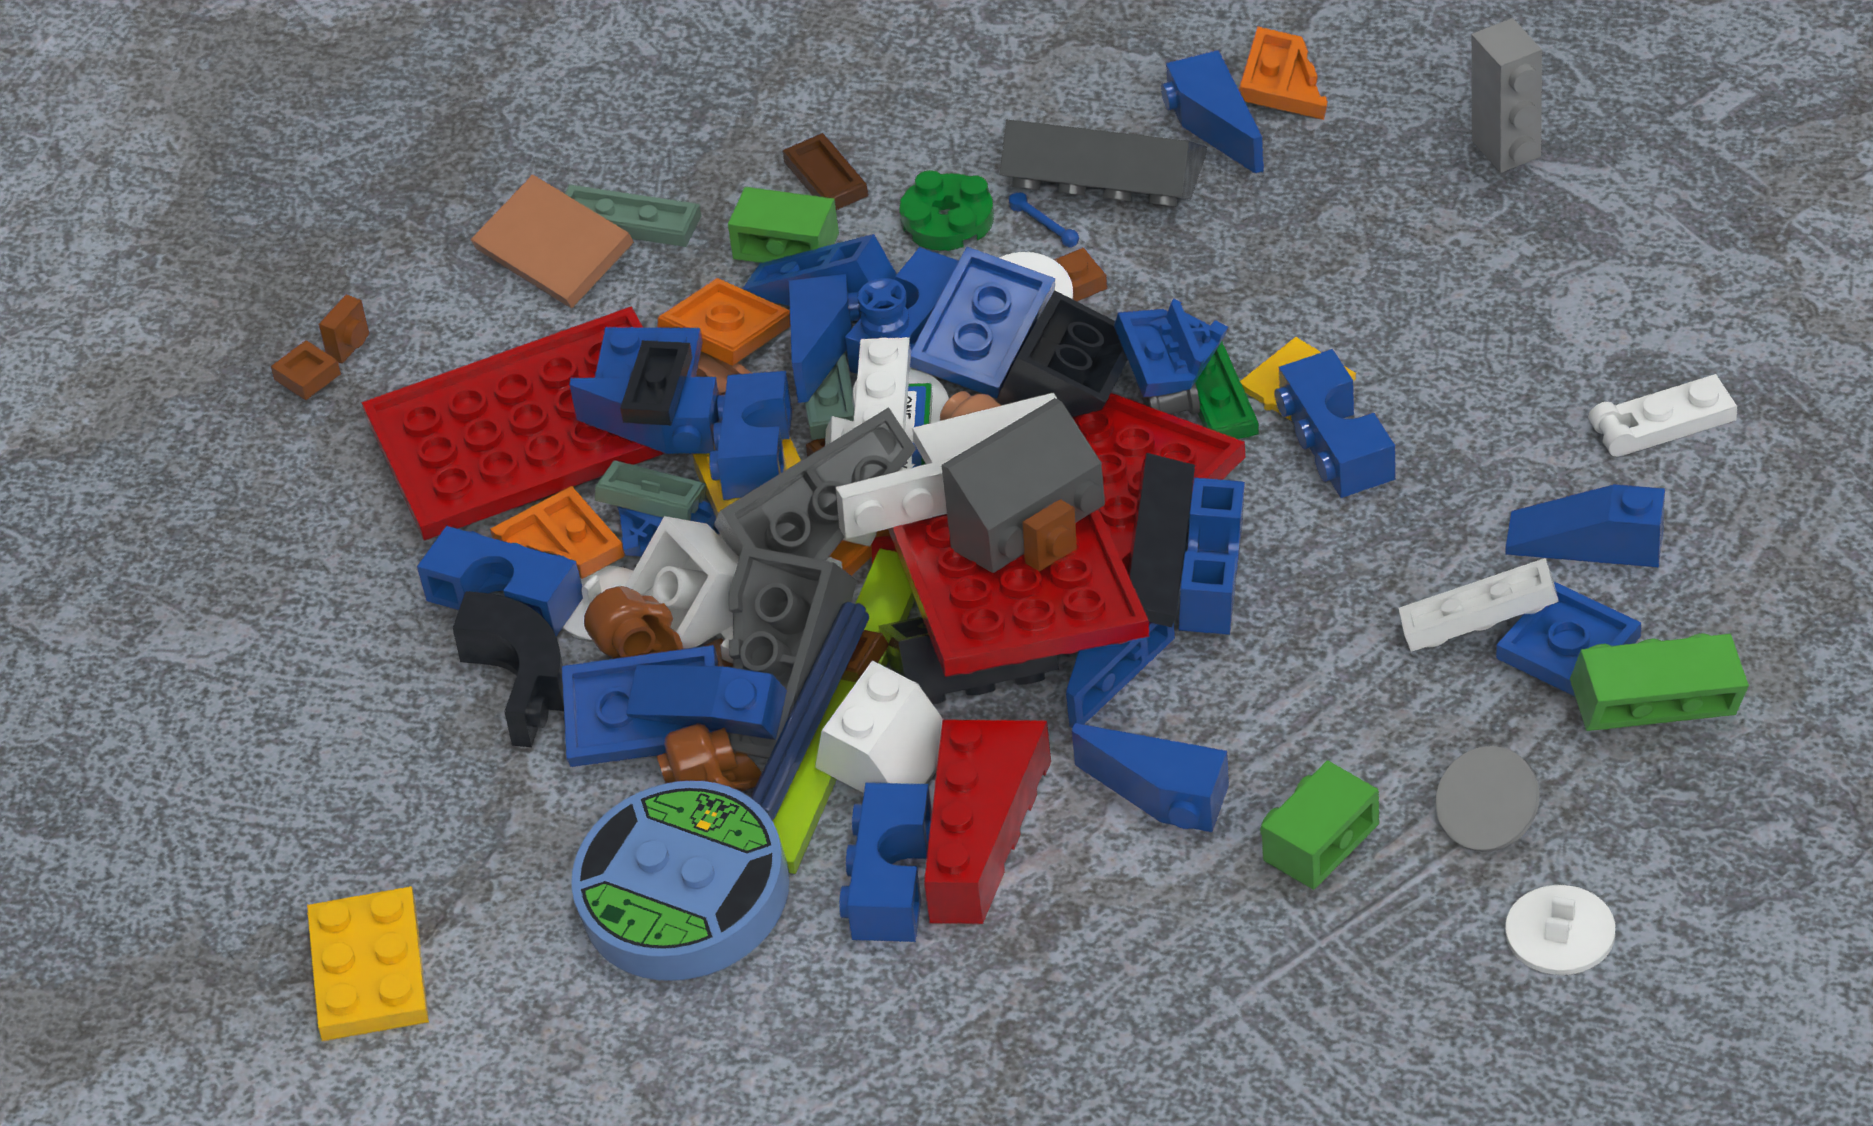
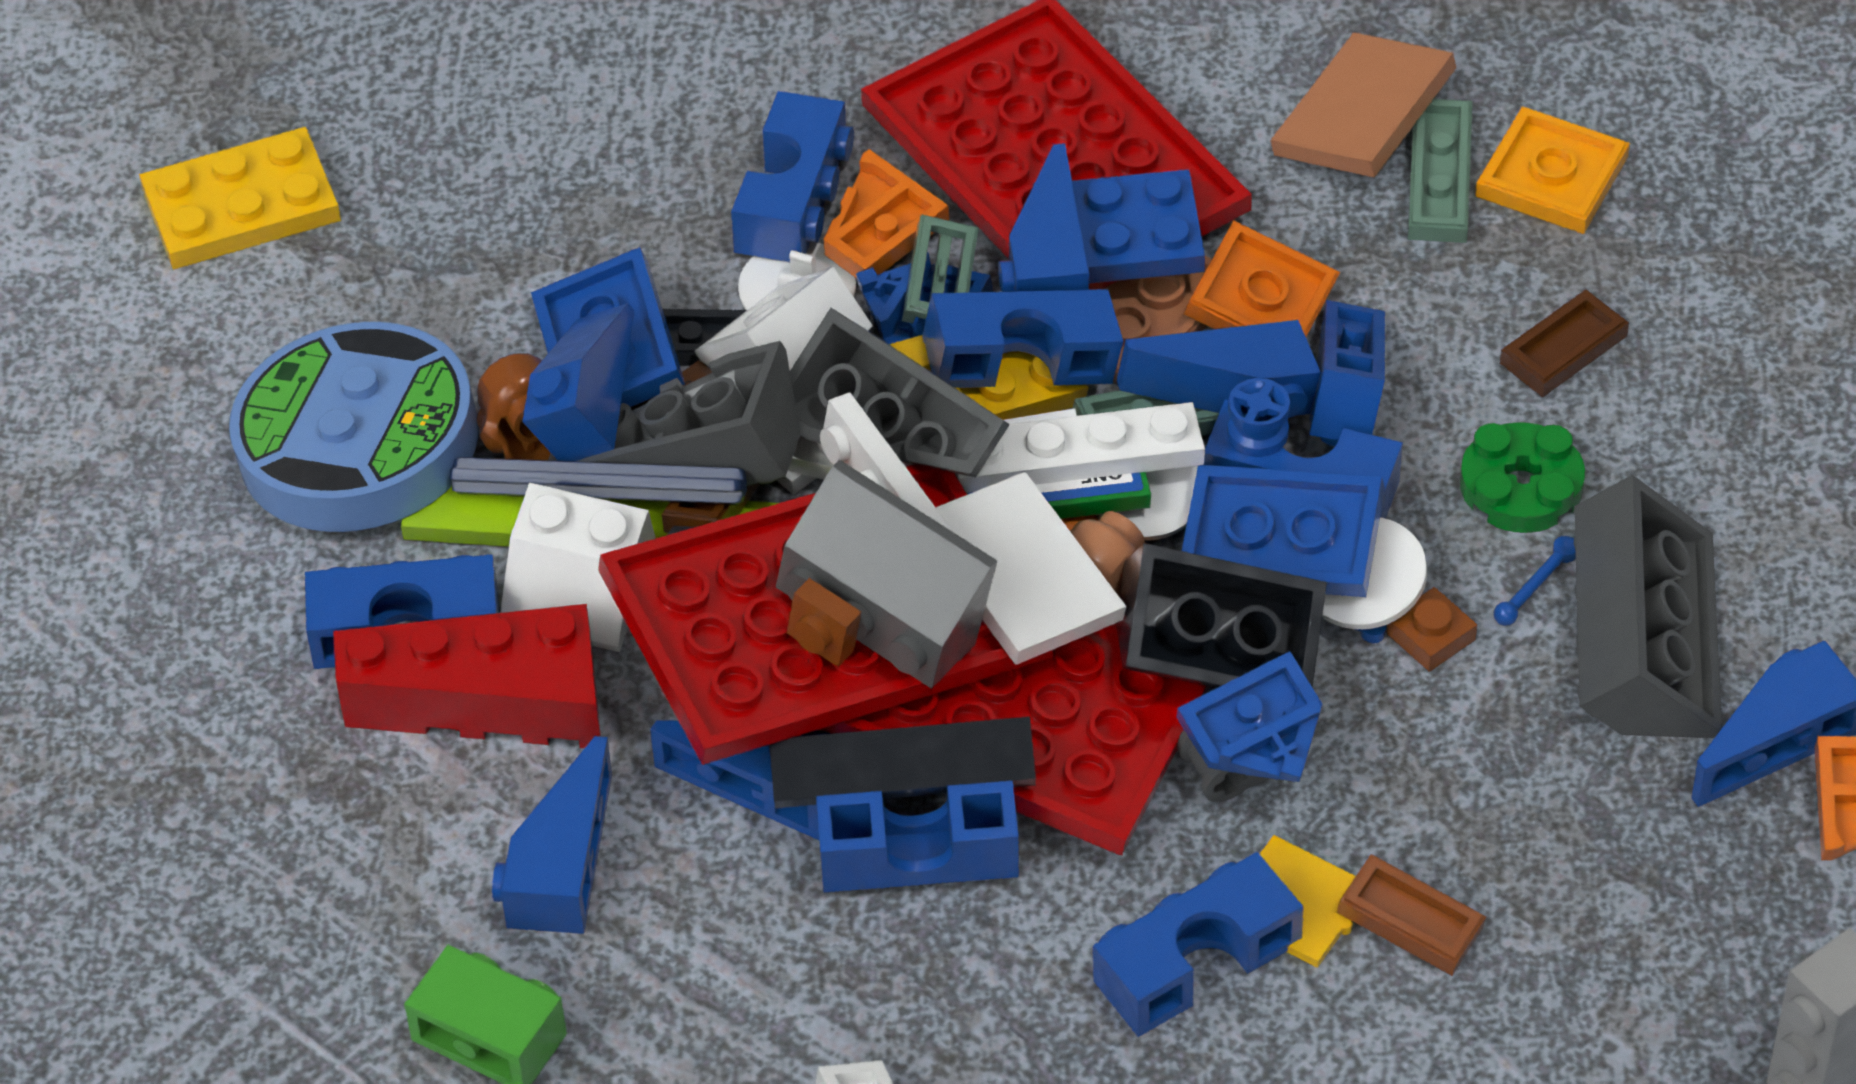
camera: 75 degrees right, 5 degrees up
black arch [453,591,564,748] -> none
dark orange head [584,586,683,659] -> none
black plate [620,340,693,426] -> none
bright green brick [728,187,839,263] -> none
green tile [1195,341,1259,439] -> none
none -> dark orange tile [1337,854,1486,976]
none -> light orange tile [1475,106,1630,234]

